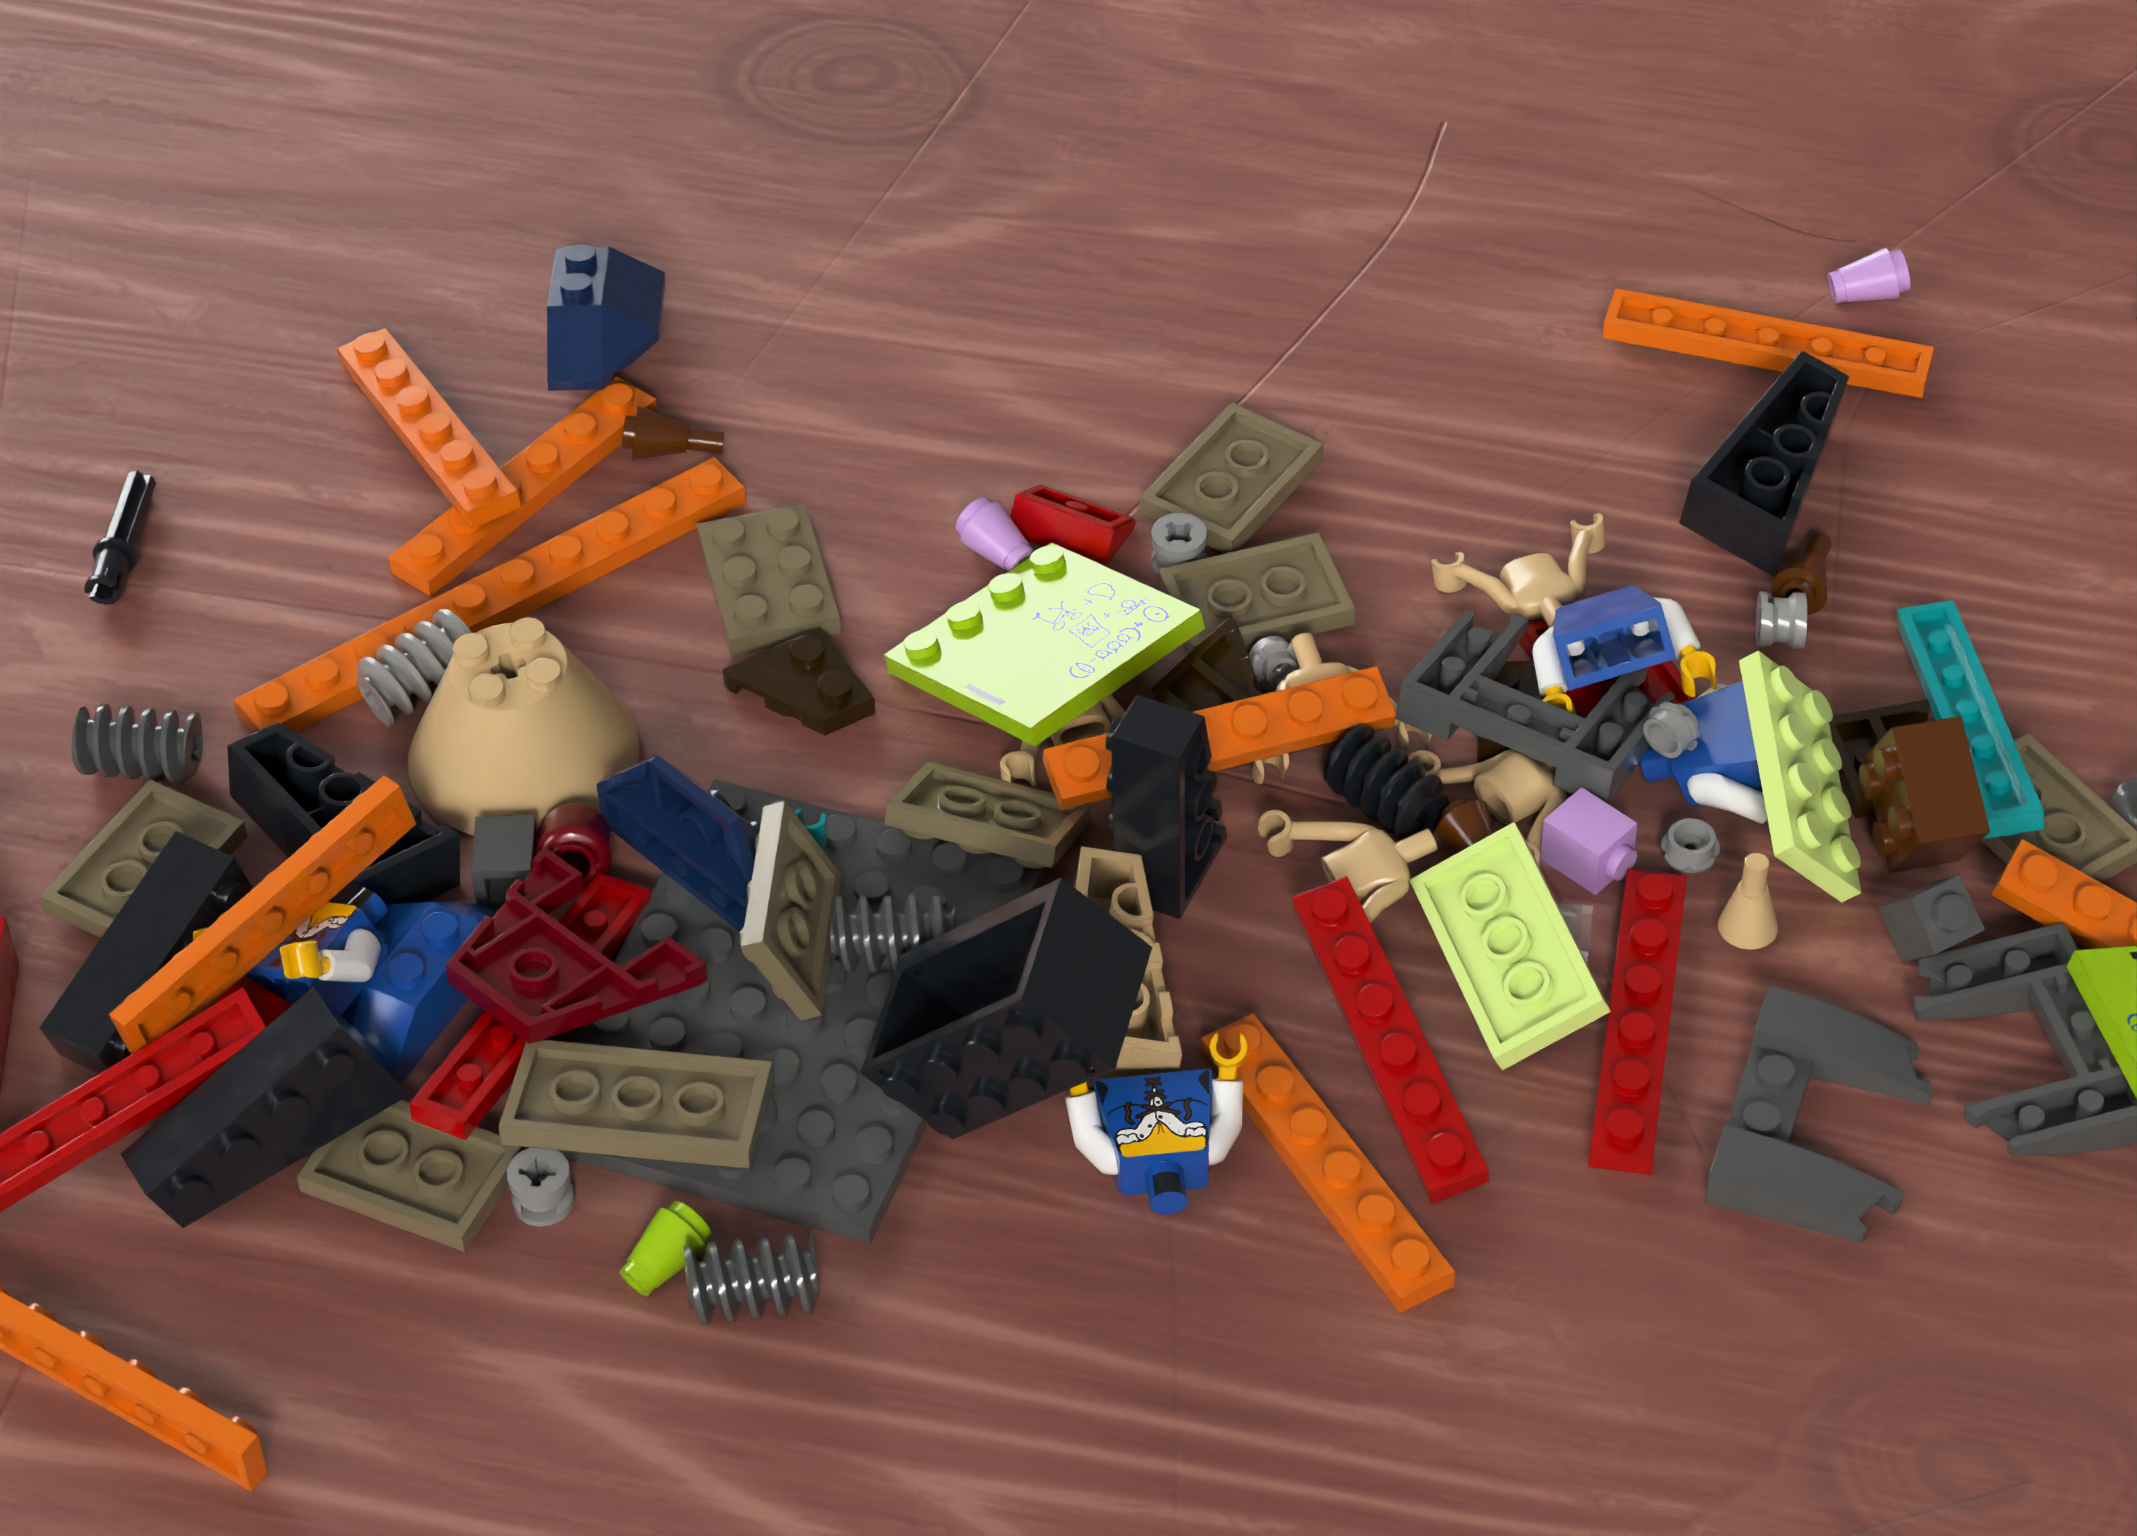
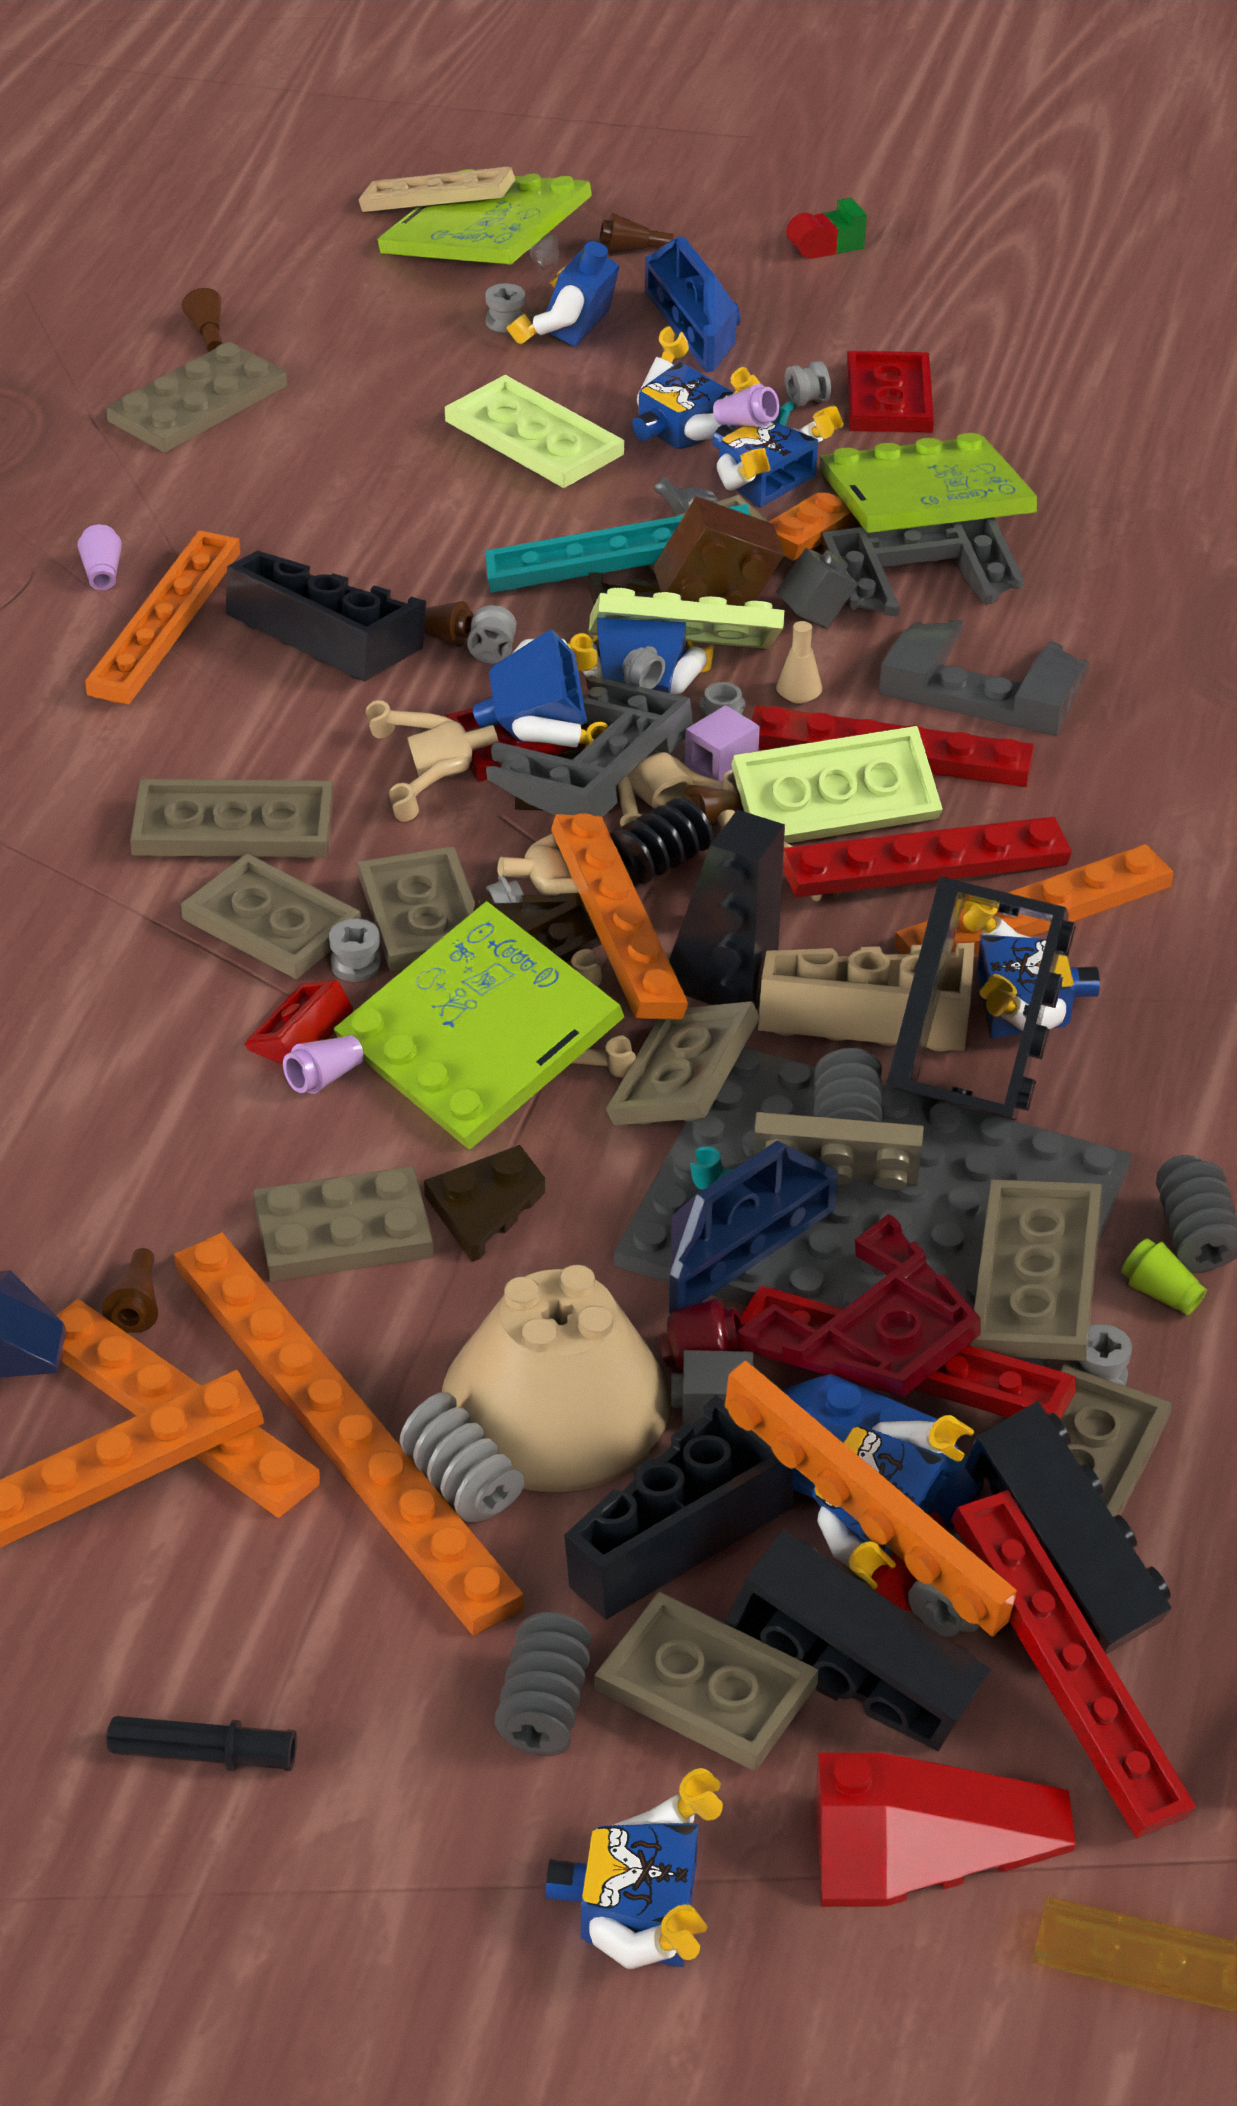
camera: 90 degrees left, 5 degrees down
none -> dark tan plate [130,779,334,858]

